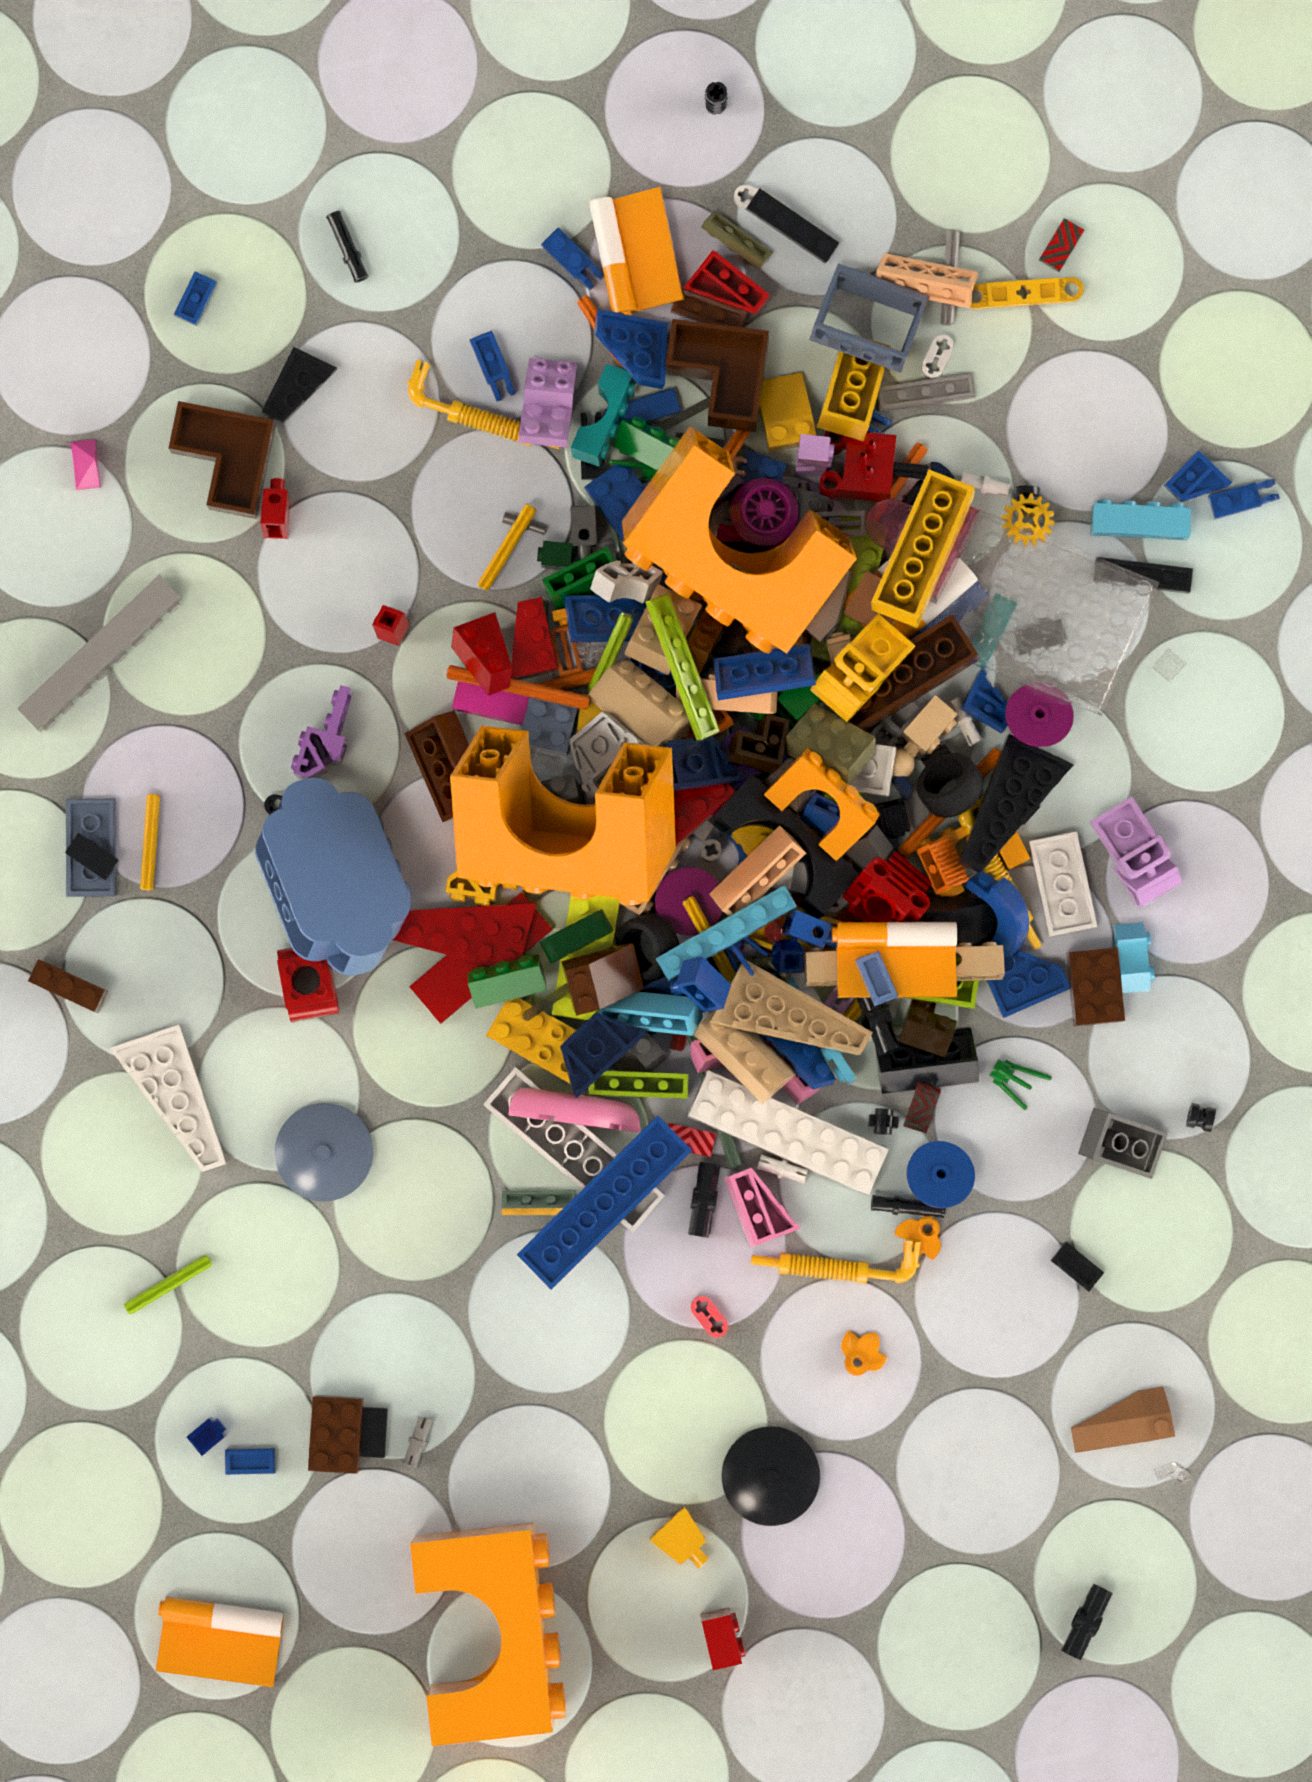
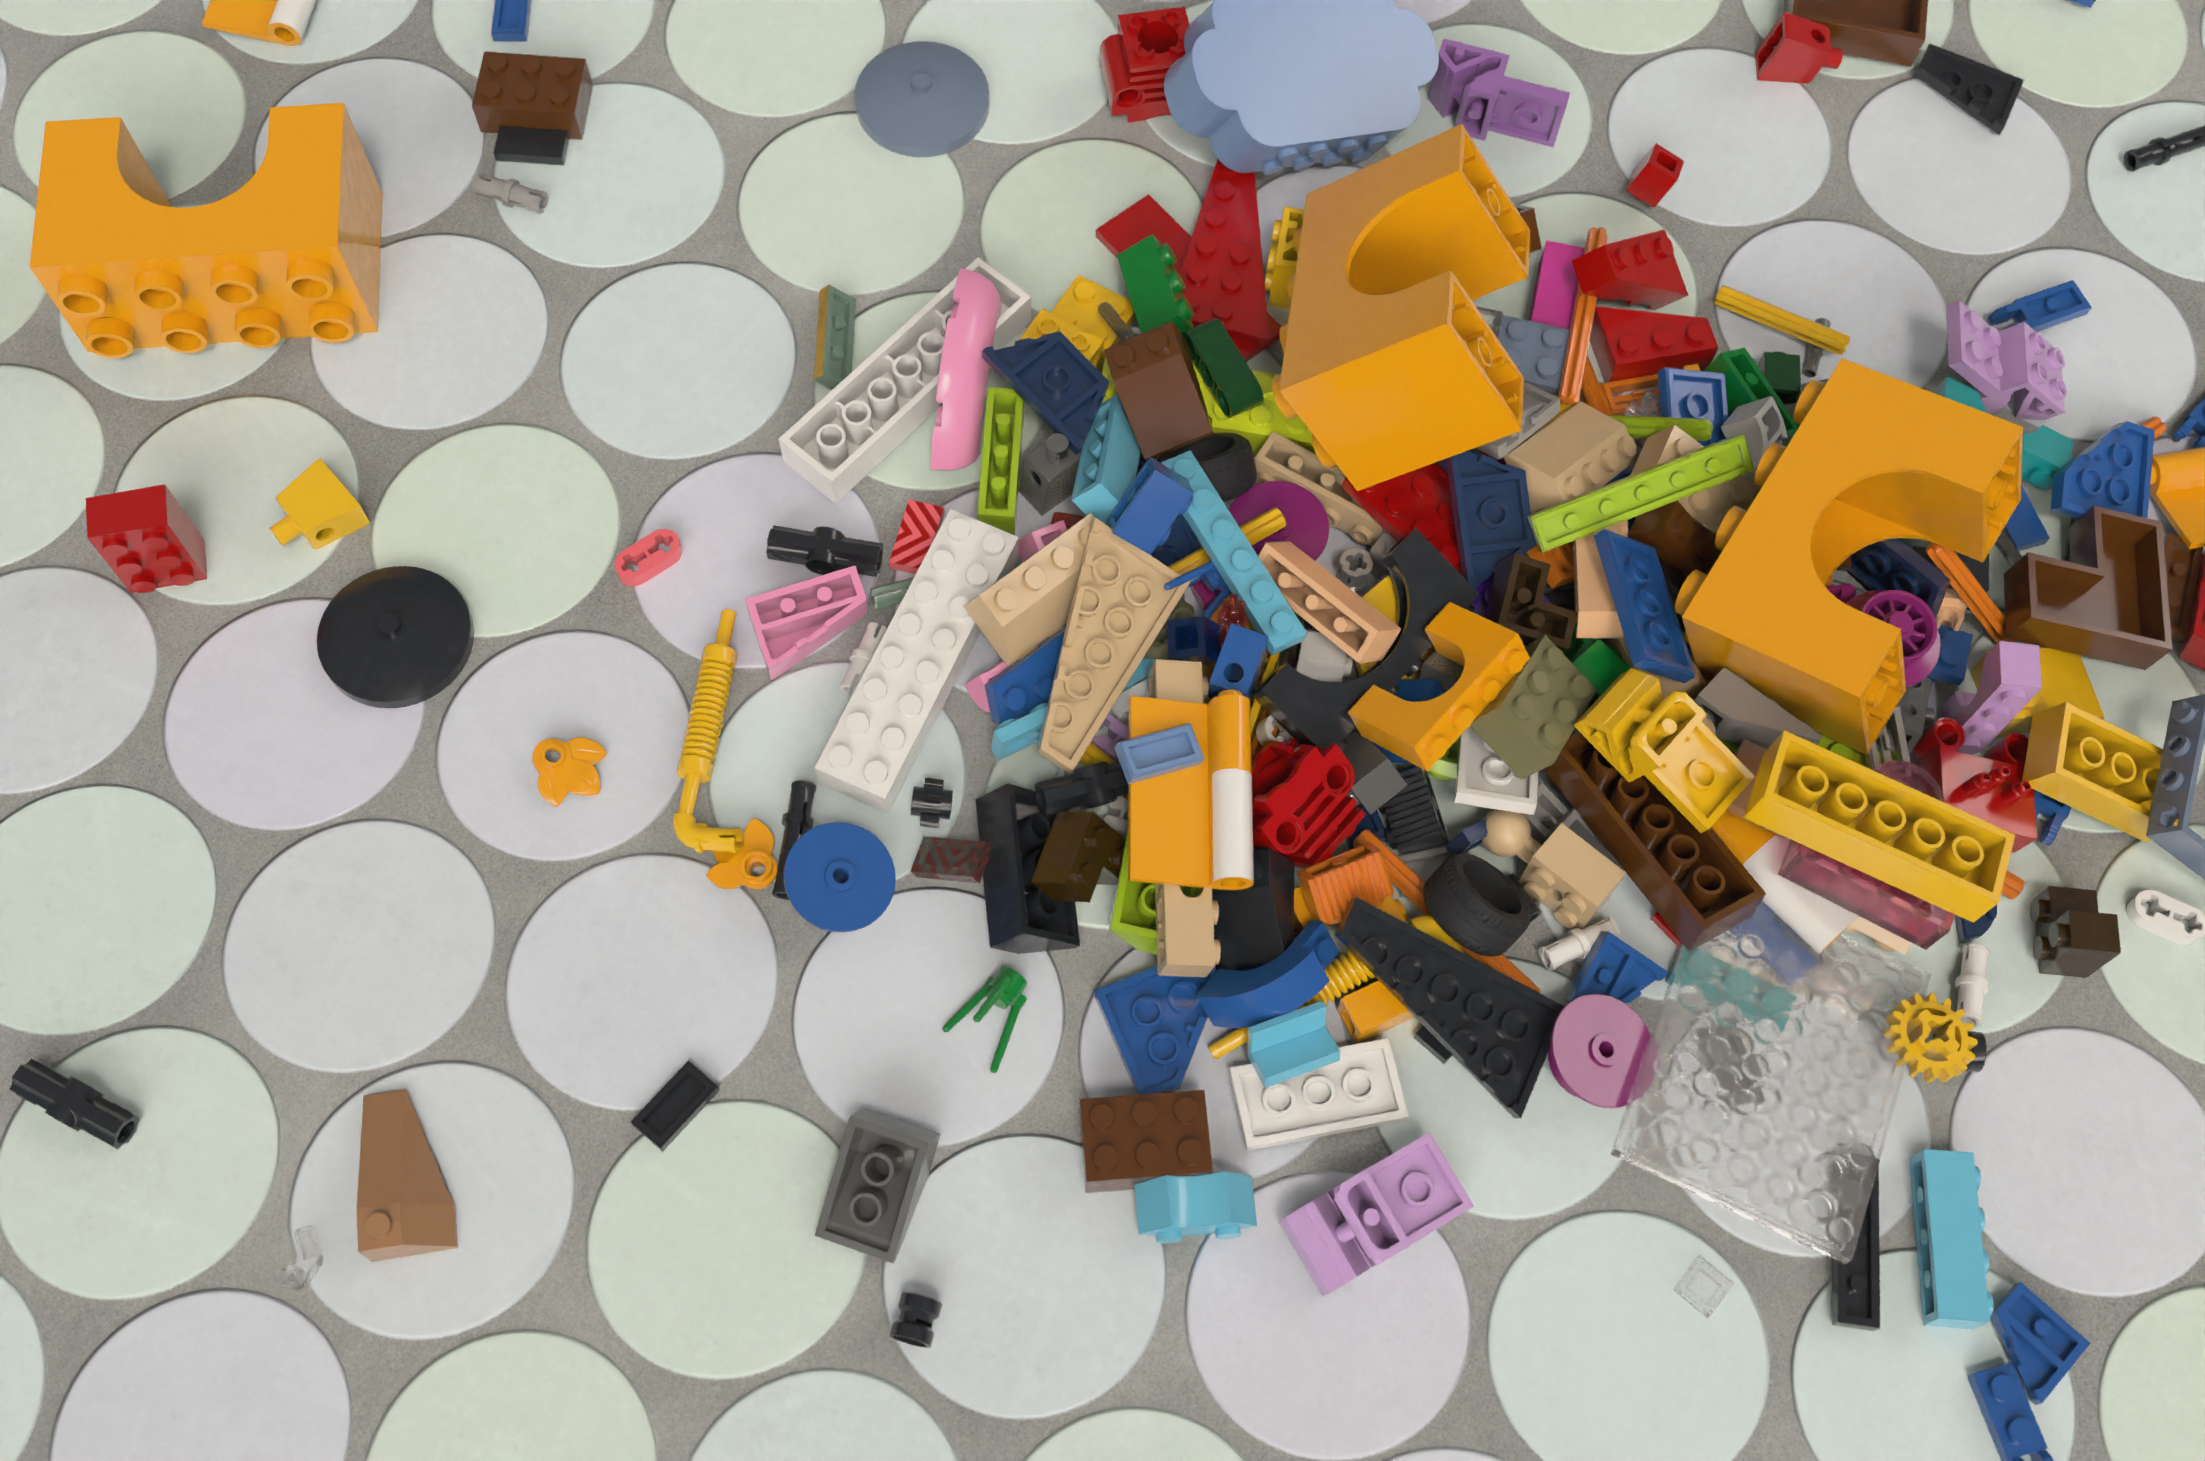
camera: 90 degrees right, 20 degrees down
yellow piece [407,360,560,450] -> none
blue plate [516,1116,692,1290] -> none
light grey tile [877,373,976,412] -> none
none -> medium azure panel [1248,1001,1340,1088]
none -> dark brown brick [2030,886,2121,978]

